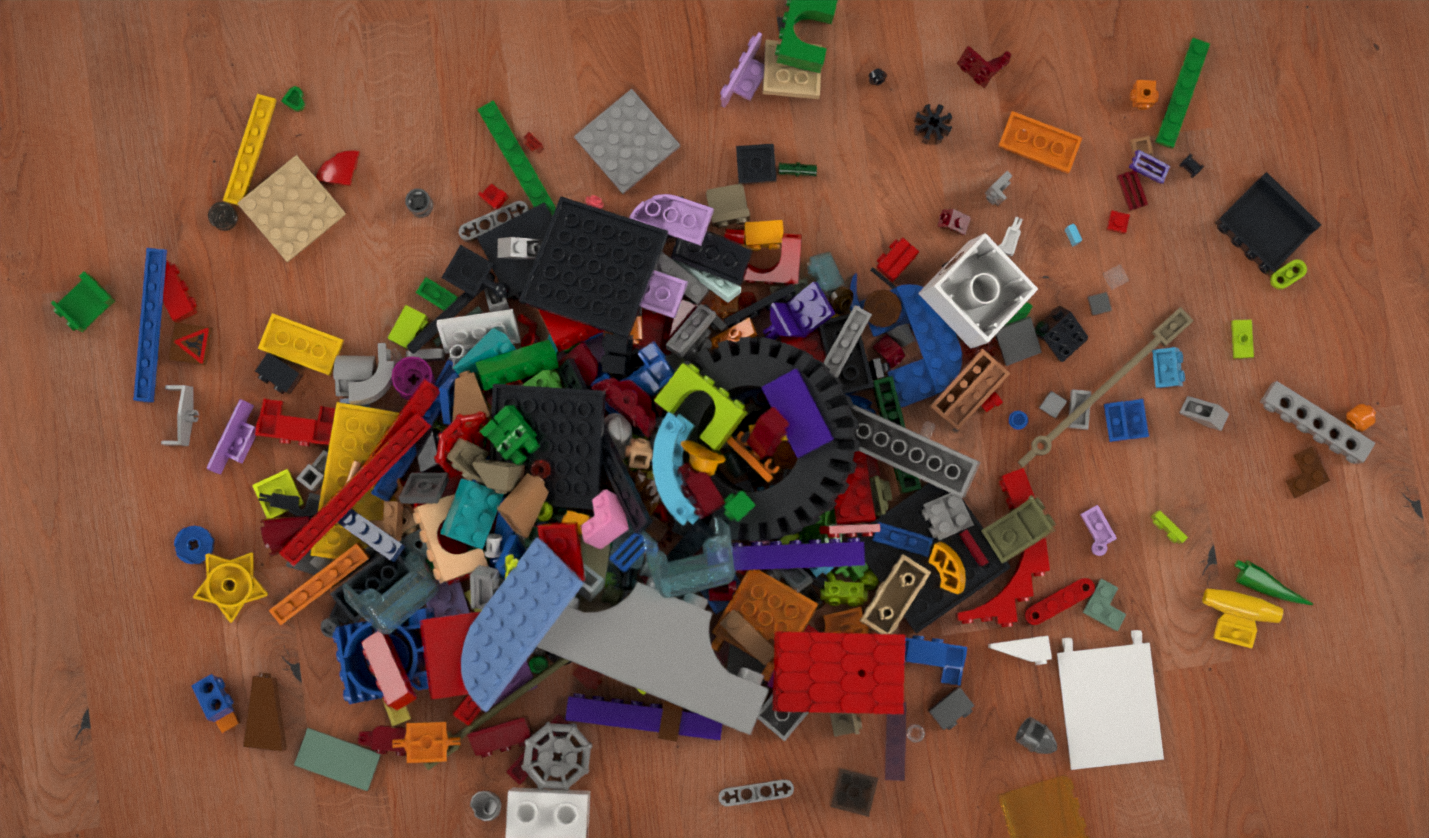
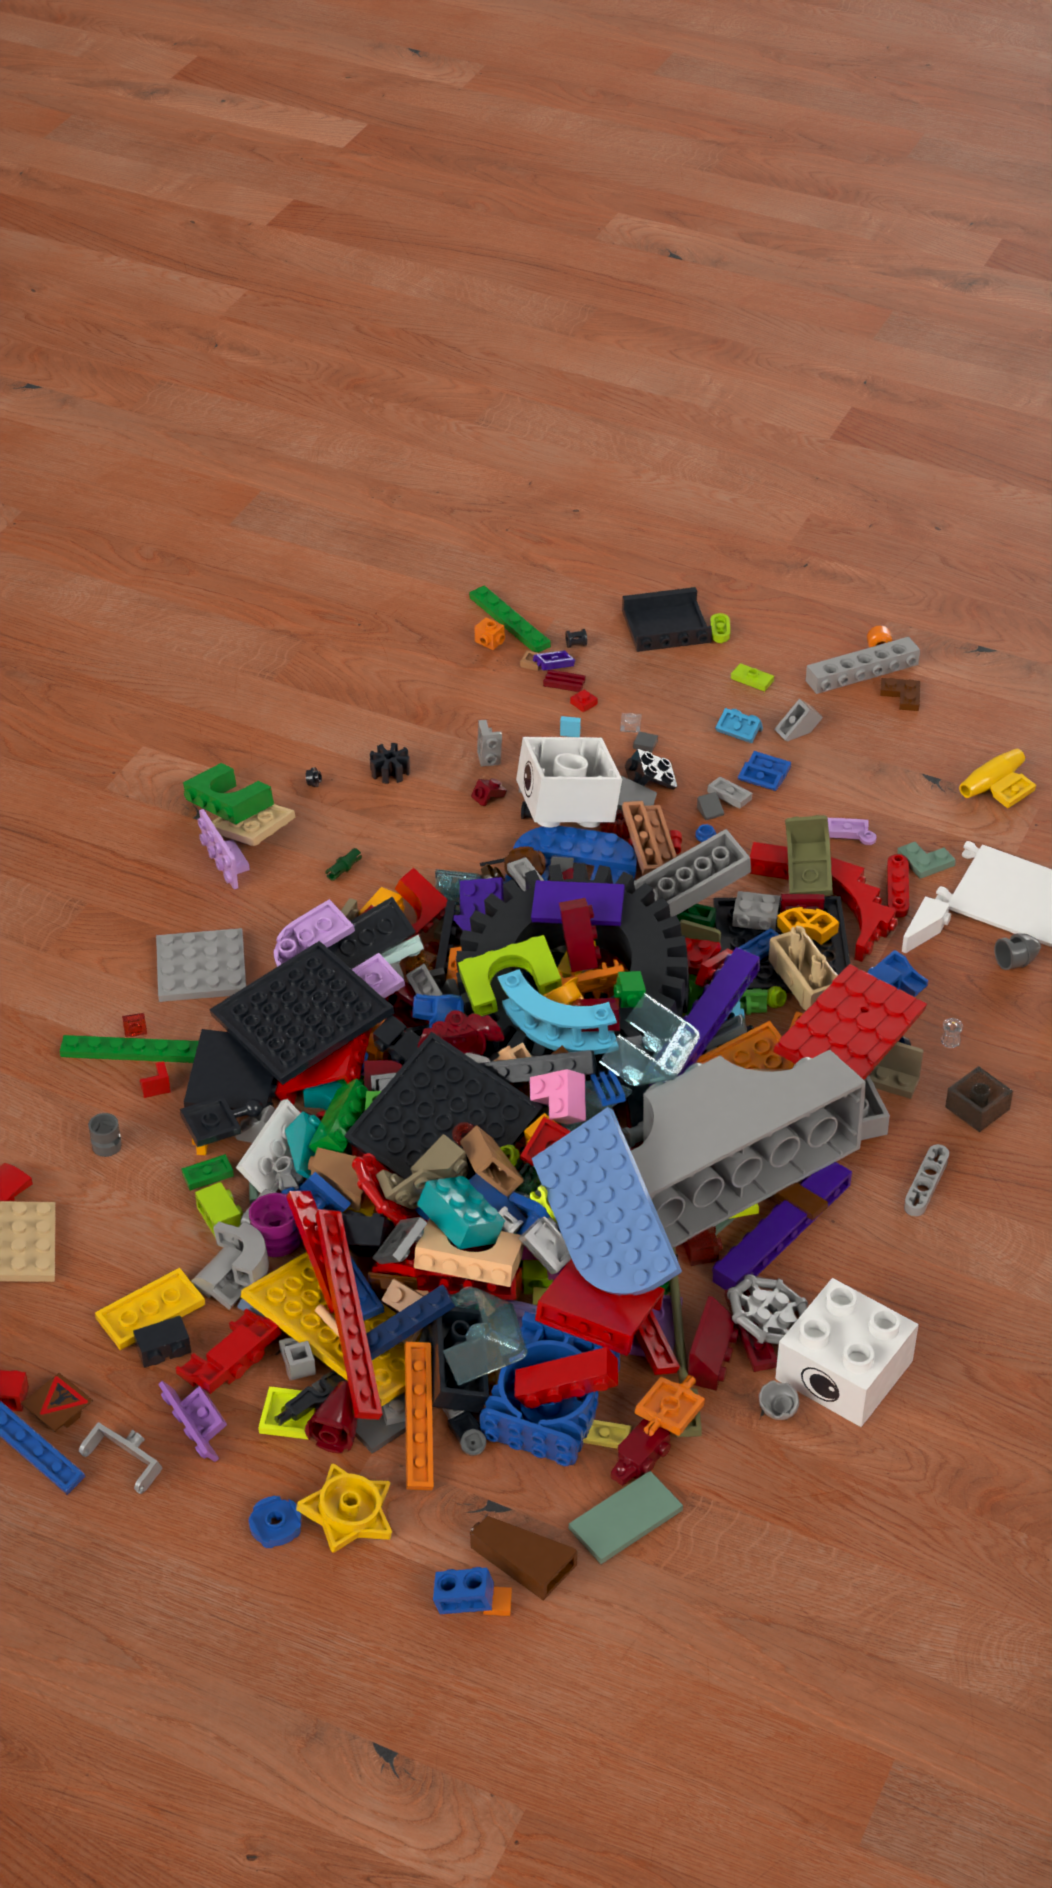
camera: 55 degrees left, 40 degrees down
black axle [406,272,495,354] -> none
light grey beam [459,201,529,242] -> none
green hips [480,405,540,465] -> none
light grey slope [498,237,543,259] -> none
black plate [736,144,776,185] -> none
lime brick [821,571,868,606] -> none
red brick [876,237,919,282] -> none
tile [885,702,907,781] -> none
dark grey brick [928,687,974,730] -> none
dark red plate [957,45,1011,88] -> none
orange plate [998,111,1082,174] -> none
dark tan bar [1018,307,1193,468] -> none
lime plate [1151,510,1188,544] -> none
green piece [1234,560,1313,605] -> none

